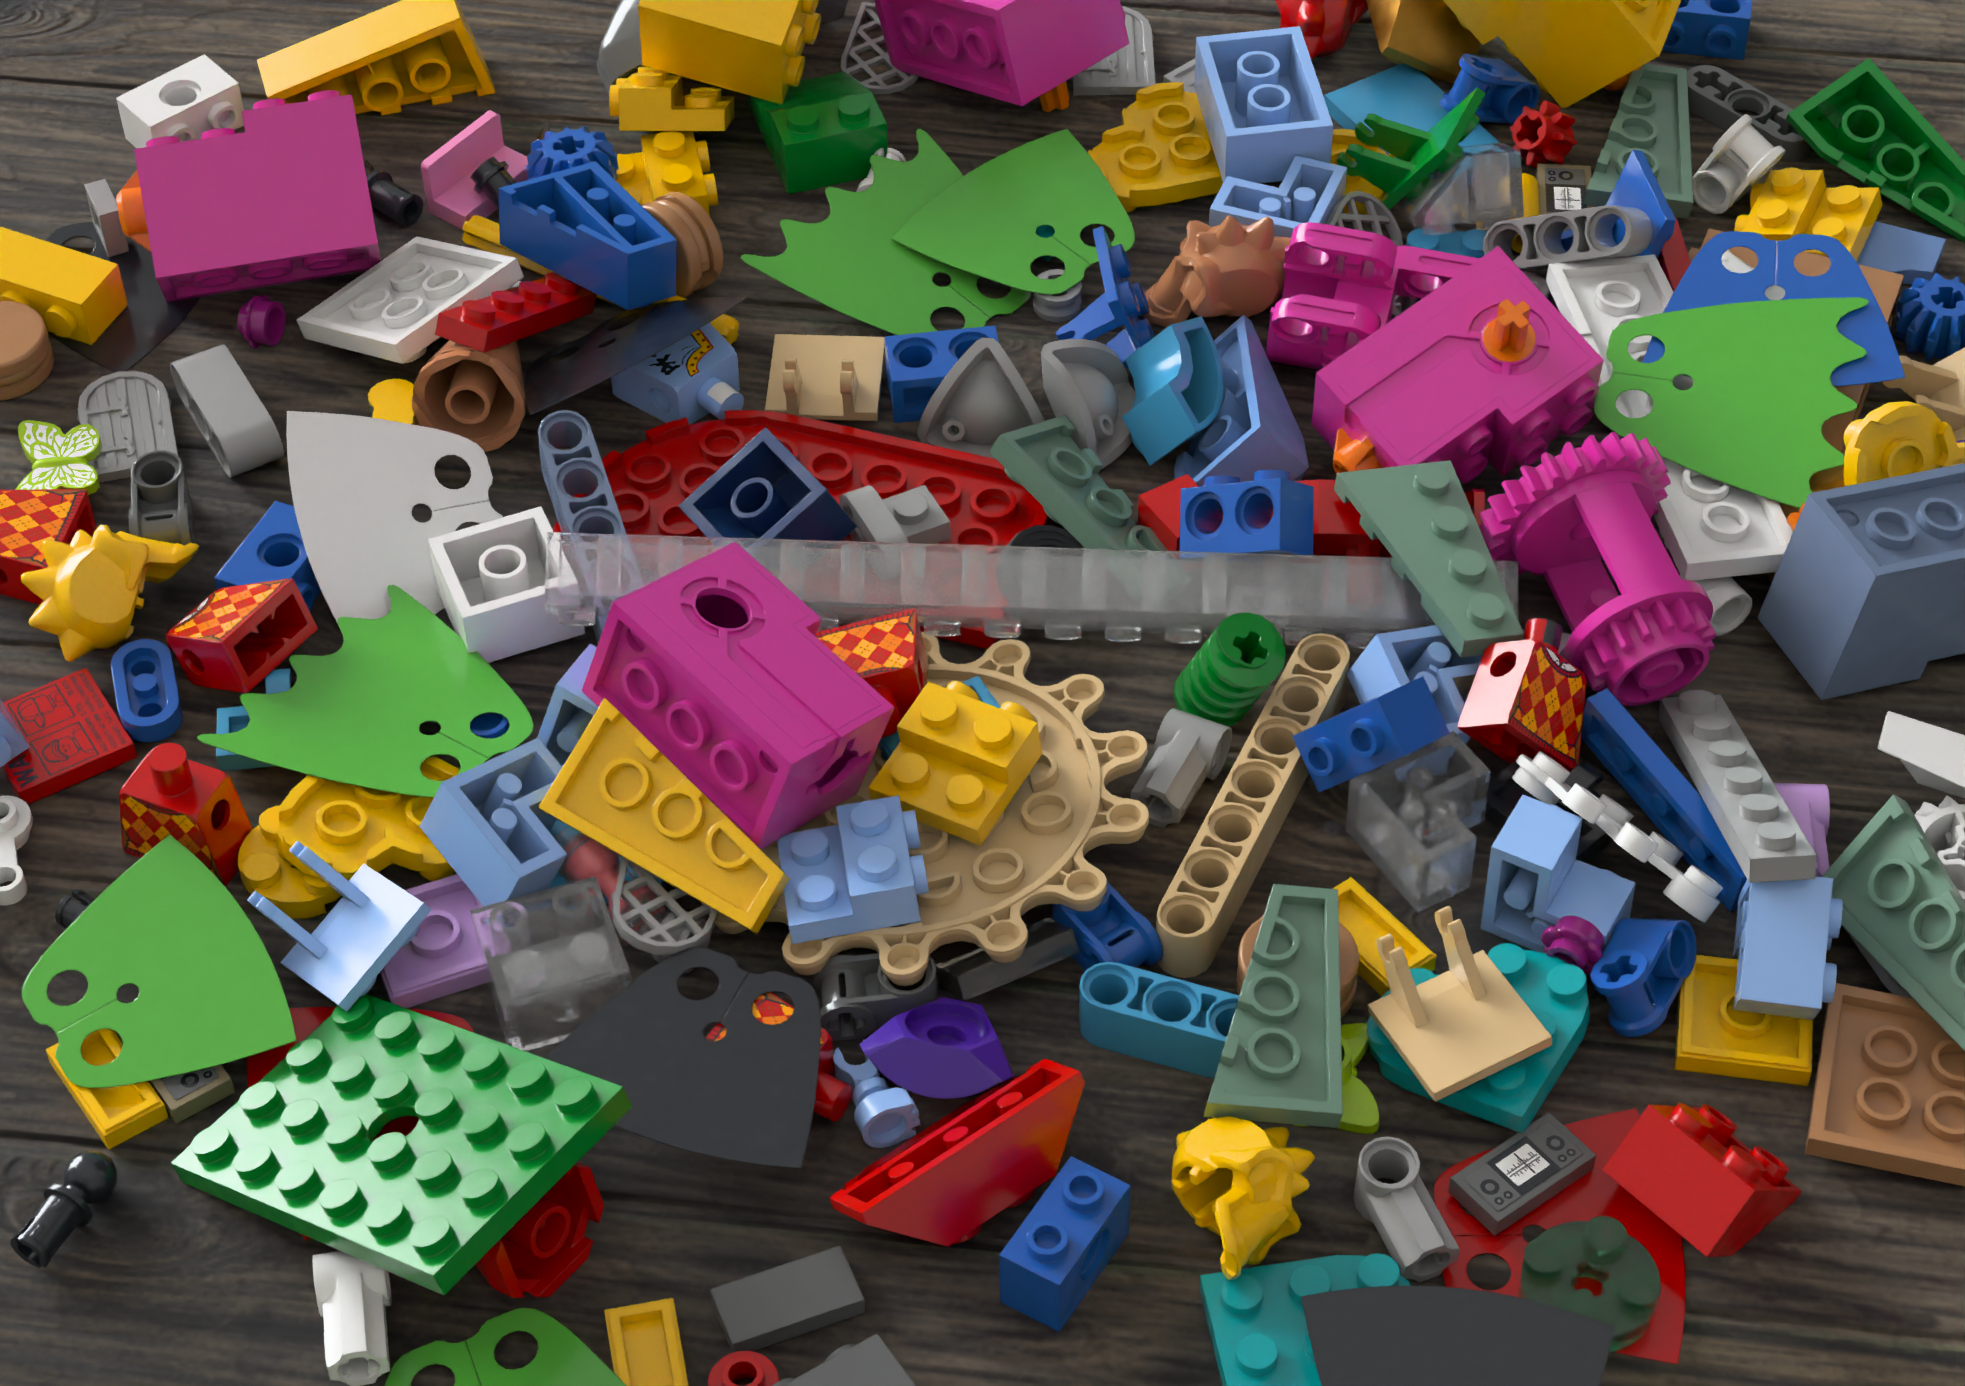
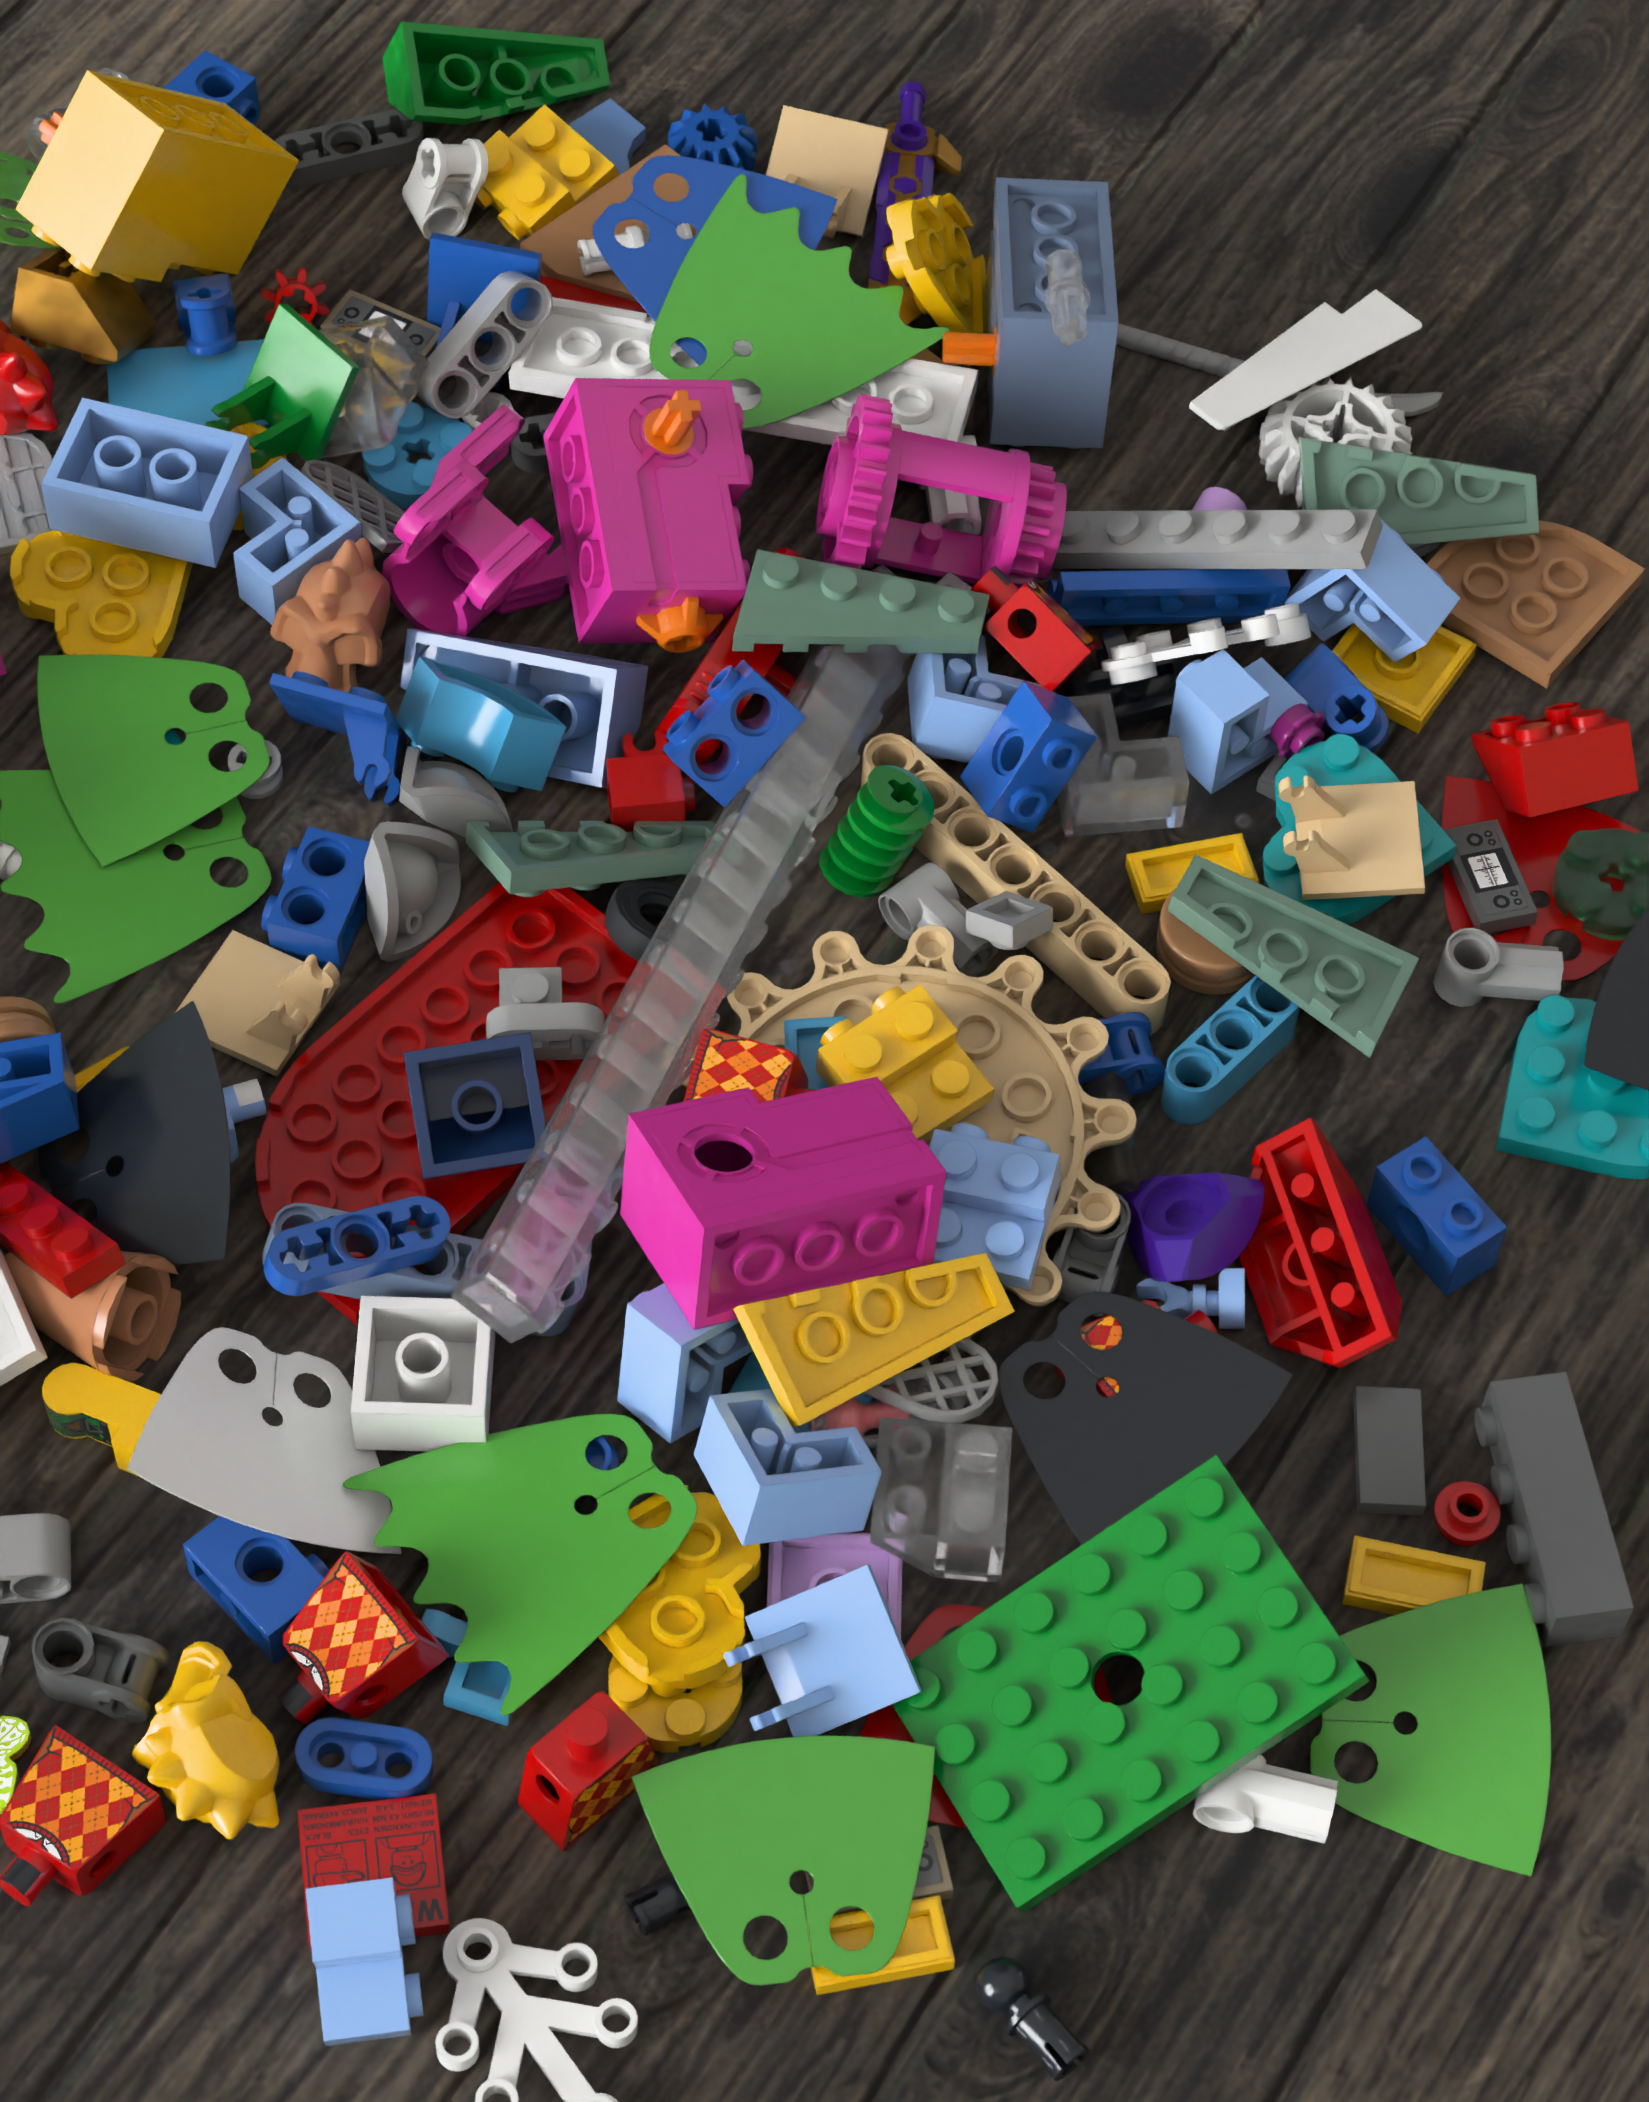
camera: 70 degrees left, 10 degrees up
yellow head [1171,1116,1315,1280] -> none
sand green wing [1583,64,1693,219] -> none
none -> blue beam [264,1196,451,1296]
none -> light grey plate [966,891,1053,950]
none -> clear axle [1044,249,1091,346]

